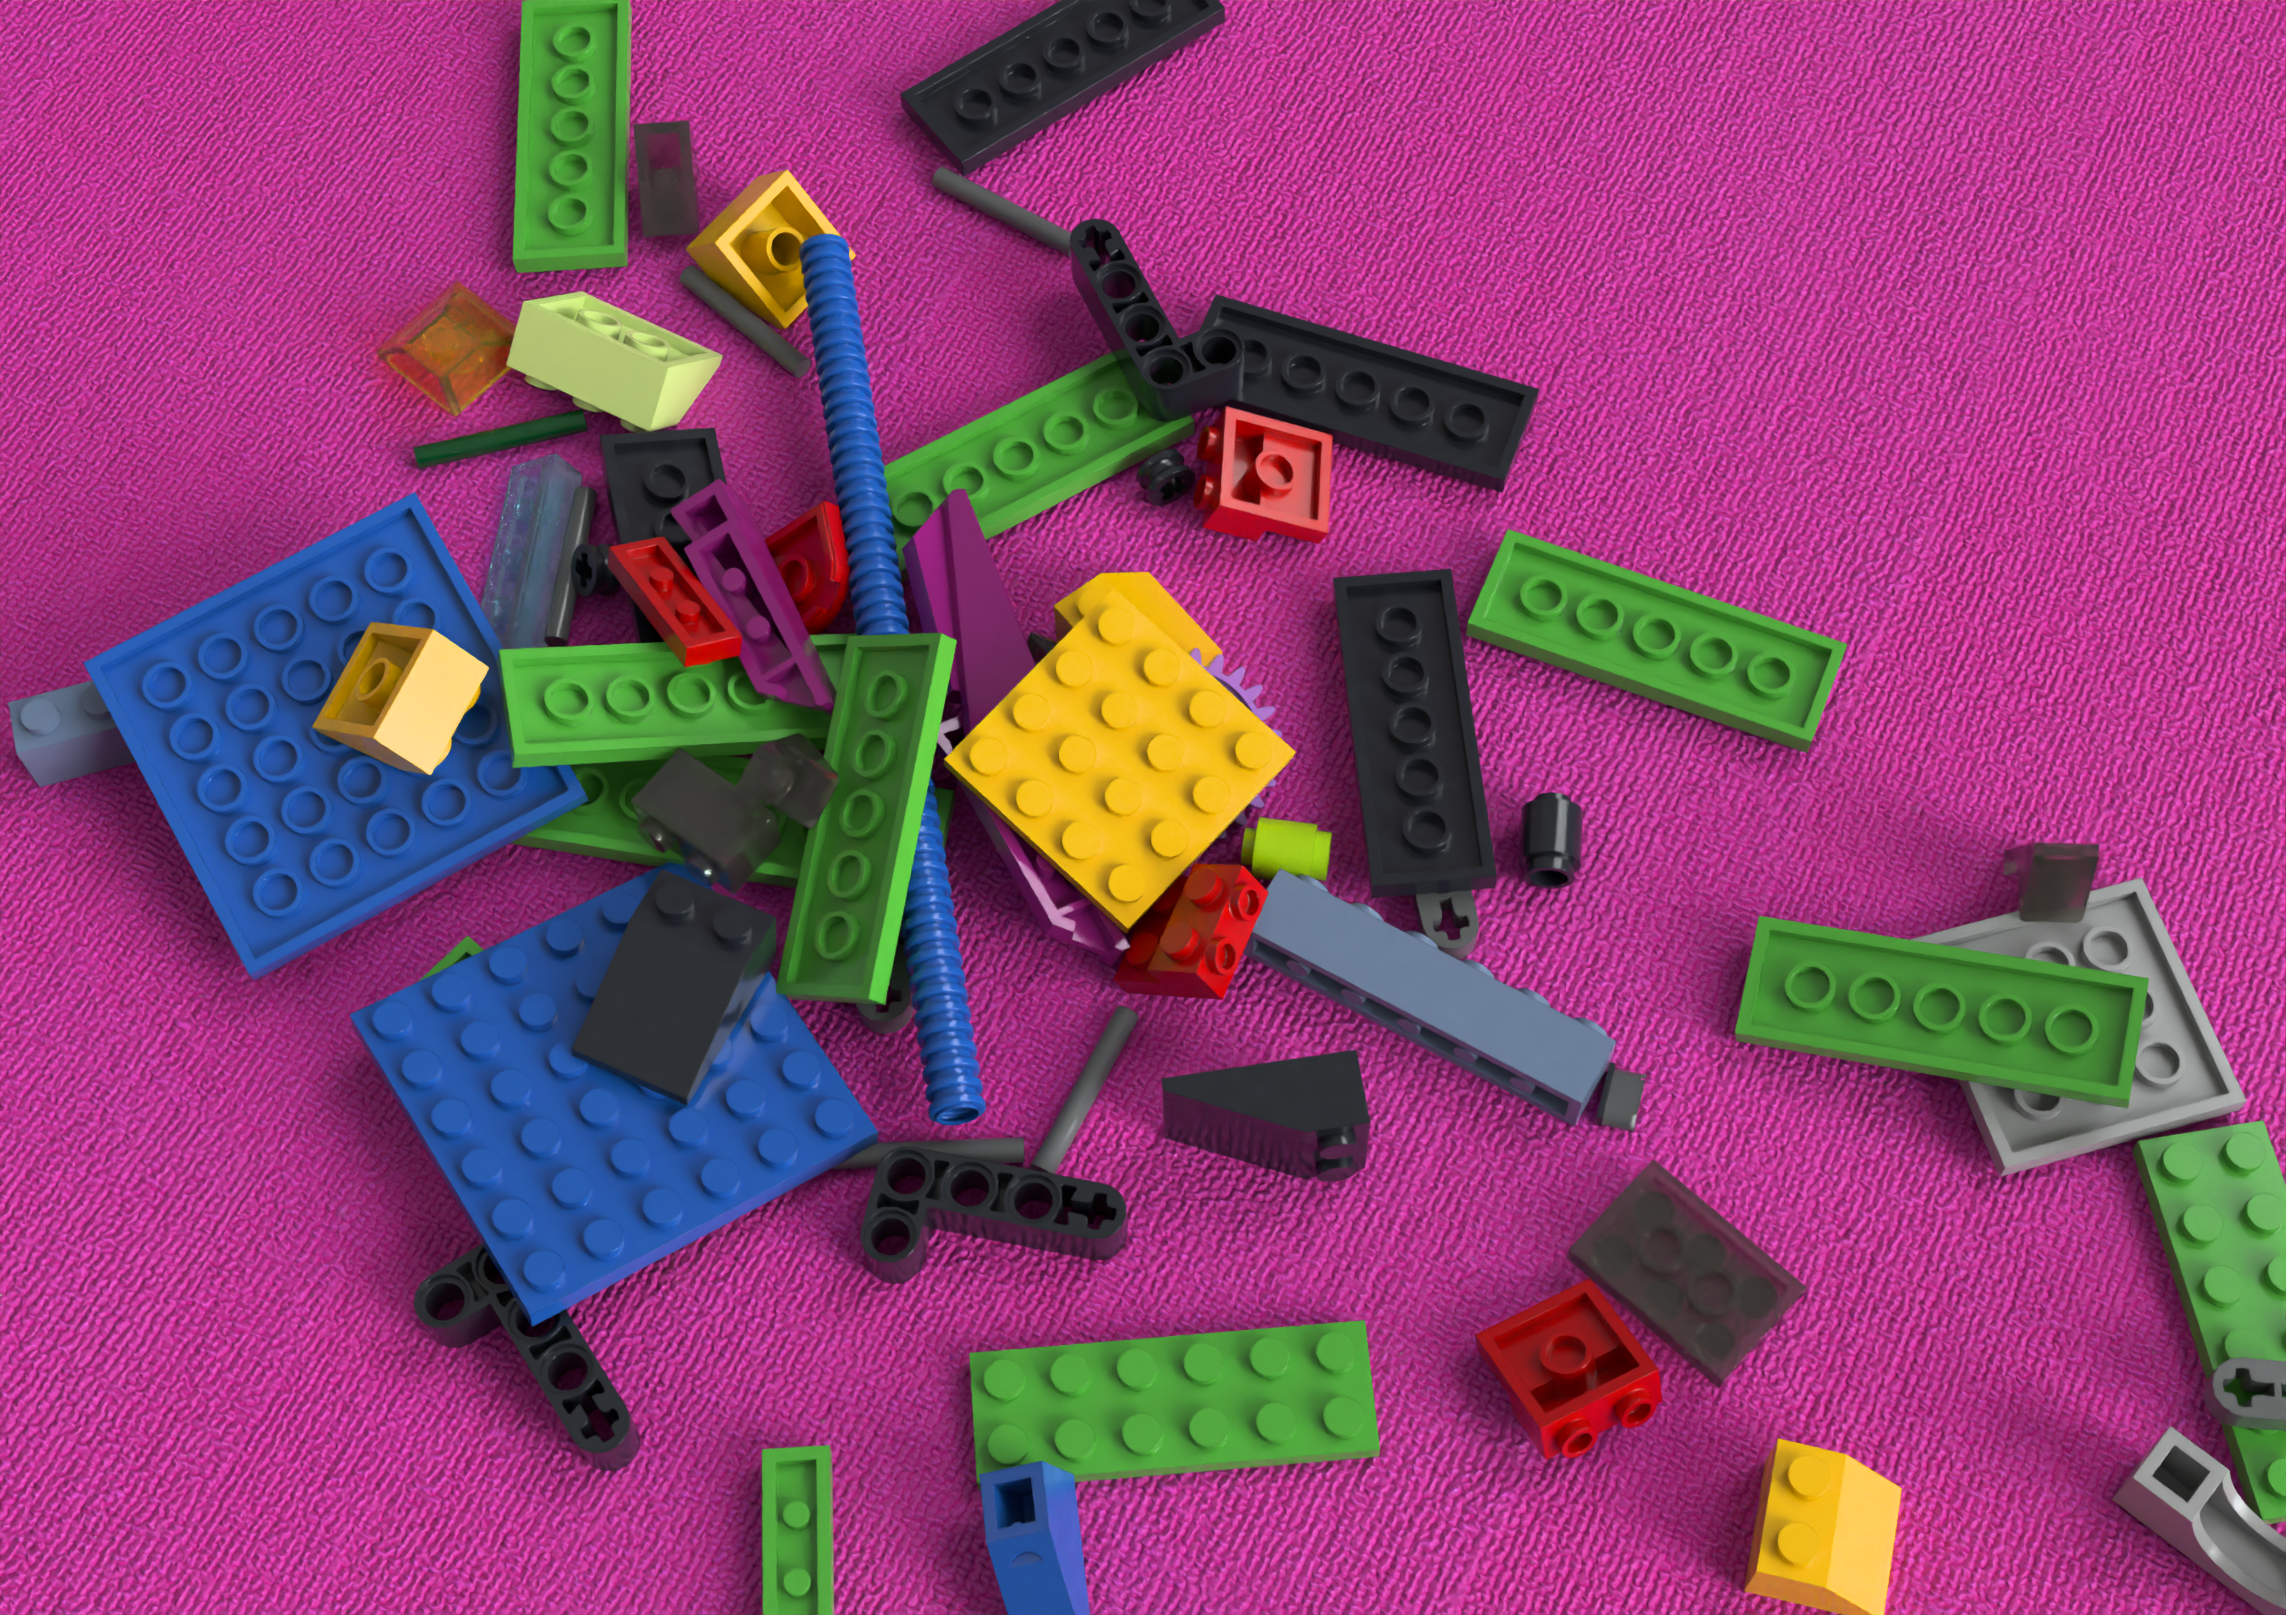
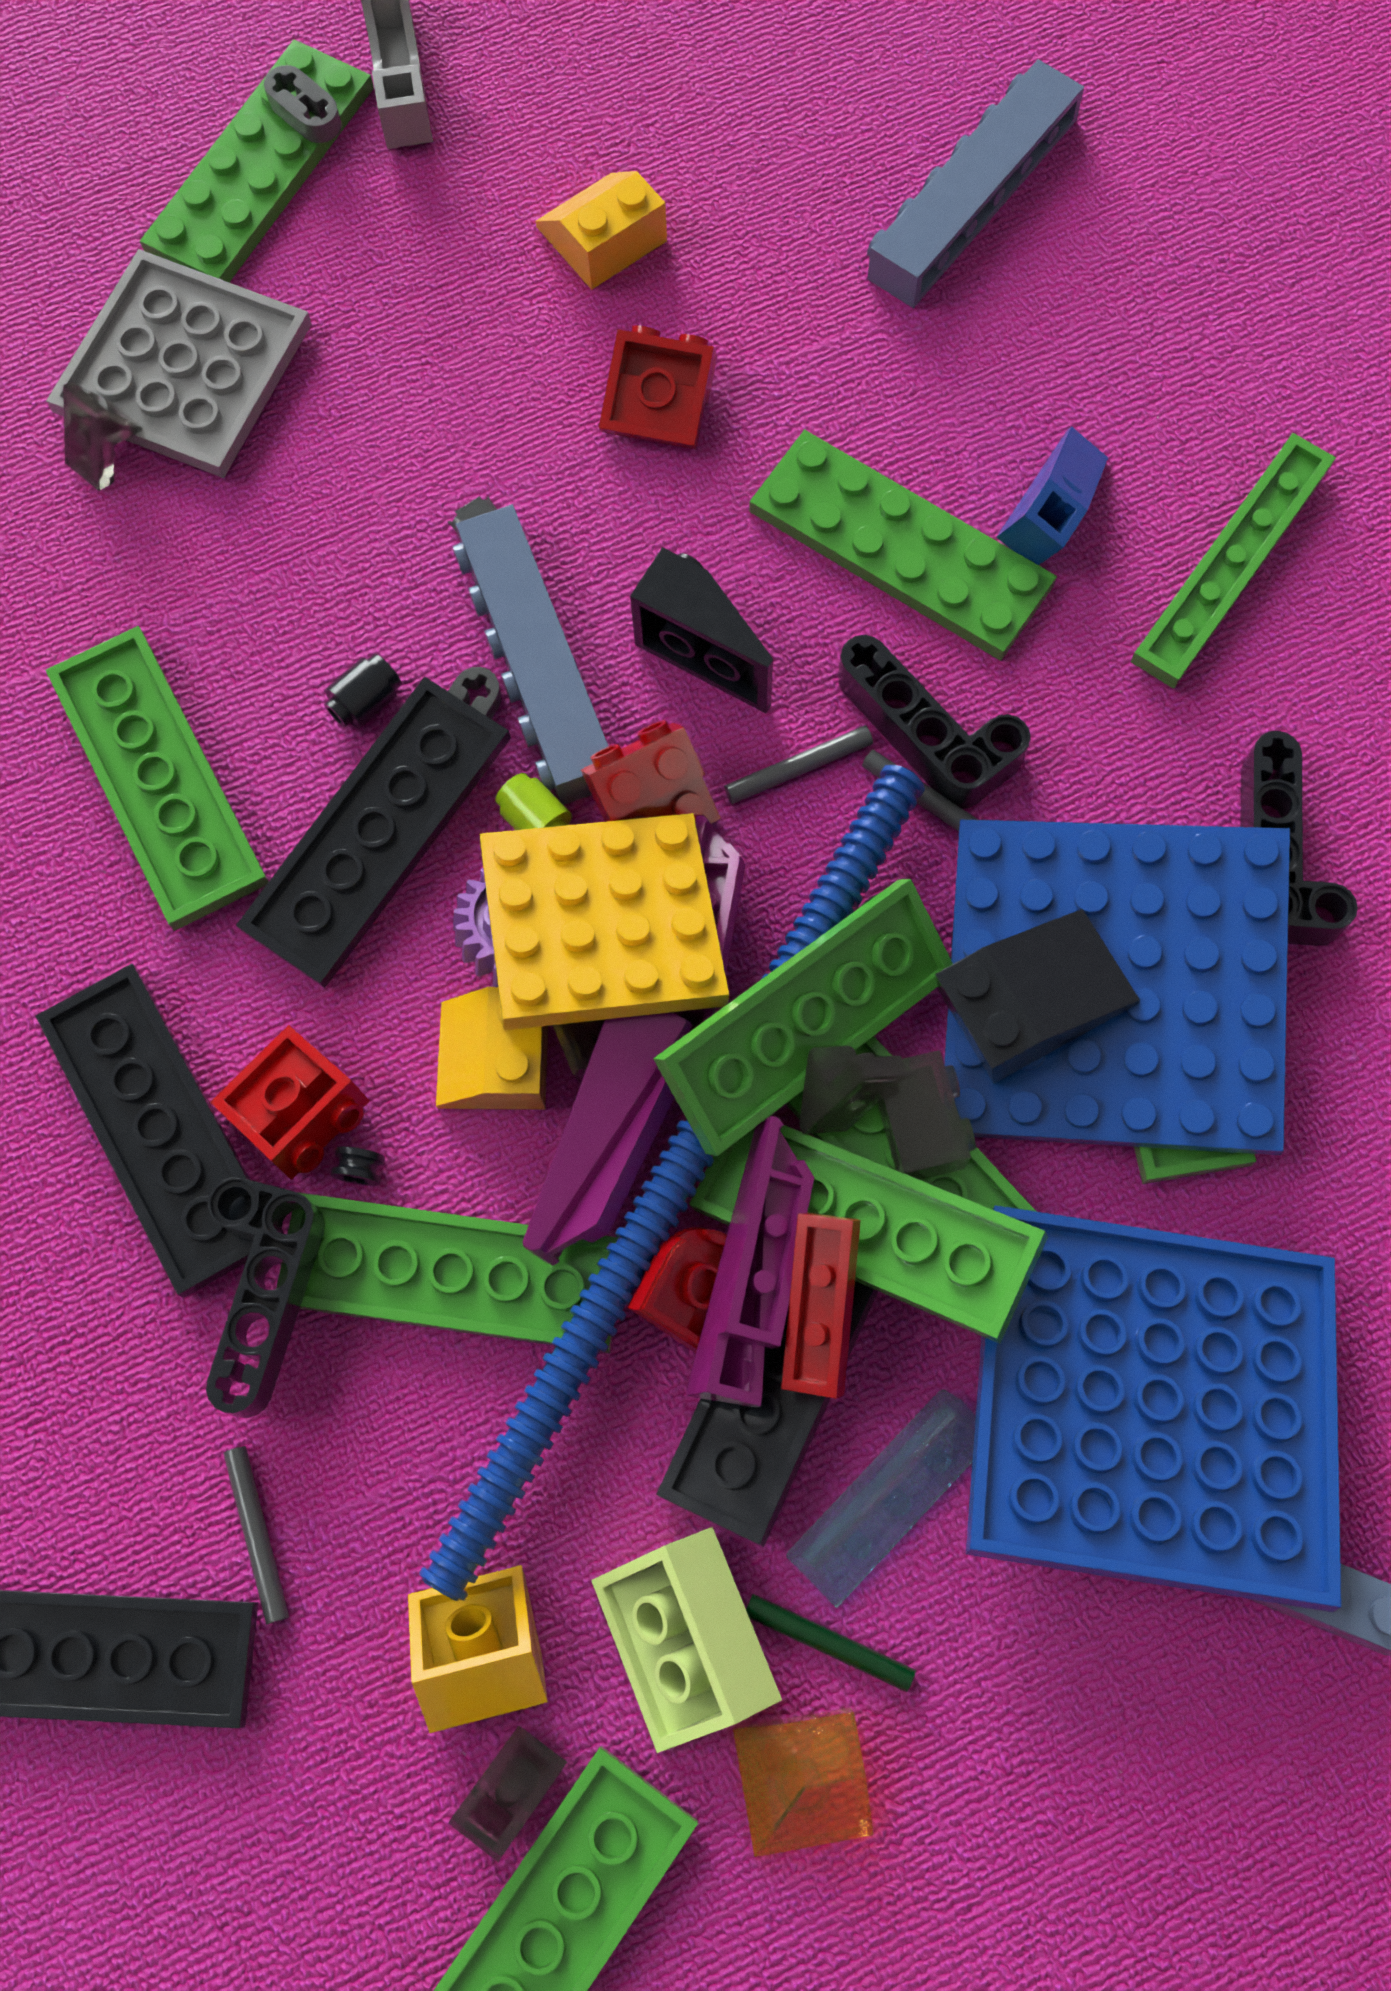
camera: 140 degrees left, 10 degrees up
yellow slope [312,622,489,775] -> none
dark grey bar [544,487,598,647] -> none
black bush [571,543,621,596] -> none
dark grey bar [680,265,811,378] -> none
clear smoke plate [1566,1159,1807,1388] -> none
bright green plate [1735,916,2149,1108] -> none

